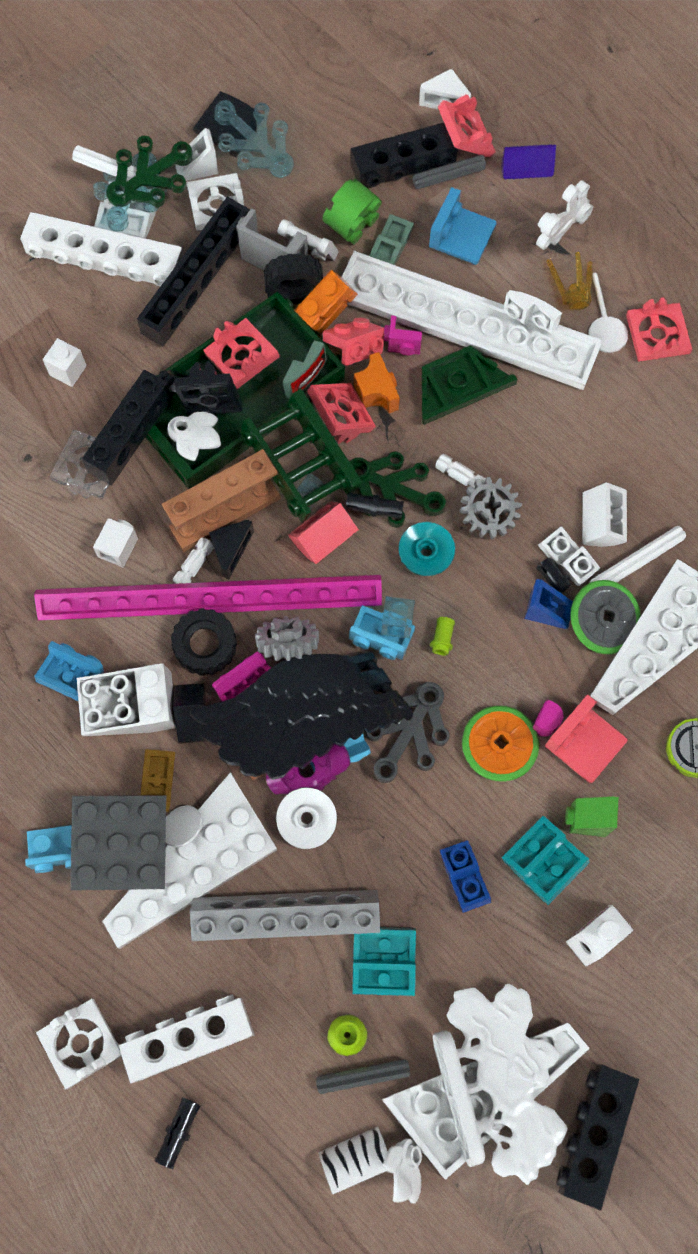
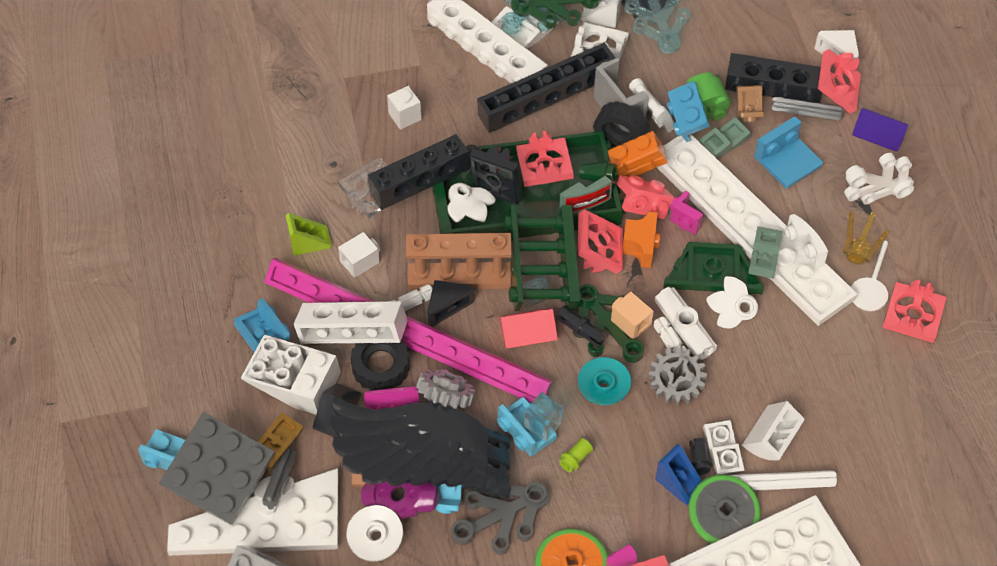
camera: 30 degrees right, 15 degrees down
none -> dark grey axle [262,447,297,510]
none -> lime slope [285,213,332,256]
none -> white brick [294,301,408,344]
none -> dark green cone [579,161,617,184]
none -> light nougat brick [611,292,654,339]
none -> white piece [655,287,717,360]
none -> dark azure bracket [667,81,710,142]
none -> white plate [706,276,758,329]
none -> medium nougat bracket [736,85,764,122]
none -> sand green slope [748,226,783,279]

